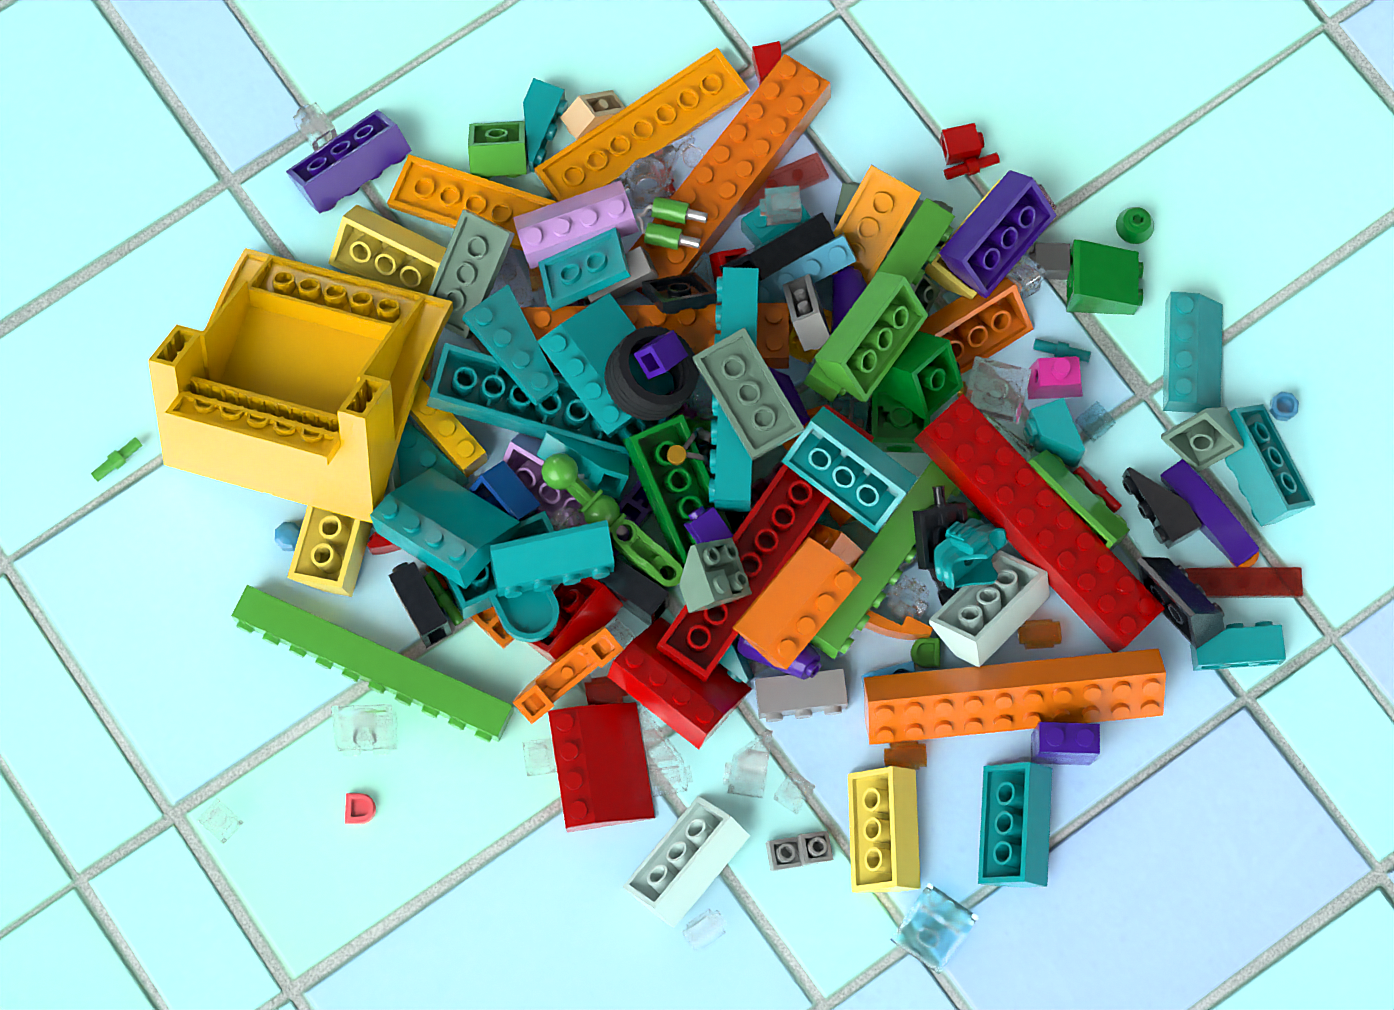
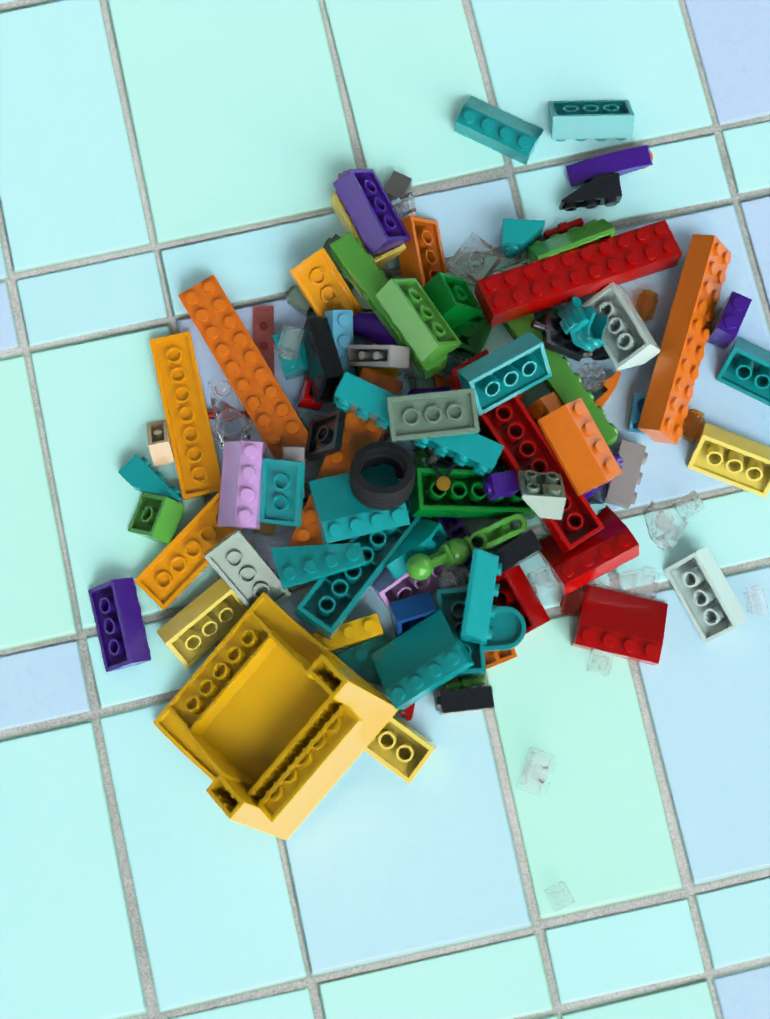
camera: 70 degrees left, 5 degrees up
bright green bar [90,437,143,482] -> none
bright green brick [231,585,514,743] -> none
dark azure tile [274,522,301,551] -> none
clear brick [293,101,338,152] -> none
coral tile [345,793,376,824] -> none
orange slope [512,626,624,725] -> none
dark purple brick [634,330,688,379] -> none
bright green piece [636,196,708,250] -> none
red brick [752,41,782,86] -> none
light grey slope [765,831,834,872] -> none
bright green tile [910,637,941,668] -> none
red brick [940,123,985,166] -> none
red bar [943,152,1000,180] -> none
dark pink torso [1026,356,1083,399] -> none
teal bar [1033,338,1091,363] -> none
green slope [1066,239,1144,315] -> none
clear light blue plate [1074,401,1116,443] -> none
green cone [1116,207,1154,244] -> none
black slope [1137,557,1225,649] -> none
sand green slope [1161,407,1244,473] -> none
clear red tile [1185,567,1303,598] -> none
teal brick [1190,621,1286,671] -> none
dark azure tile [1269,391,1299,422] -> none

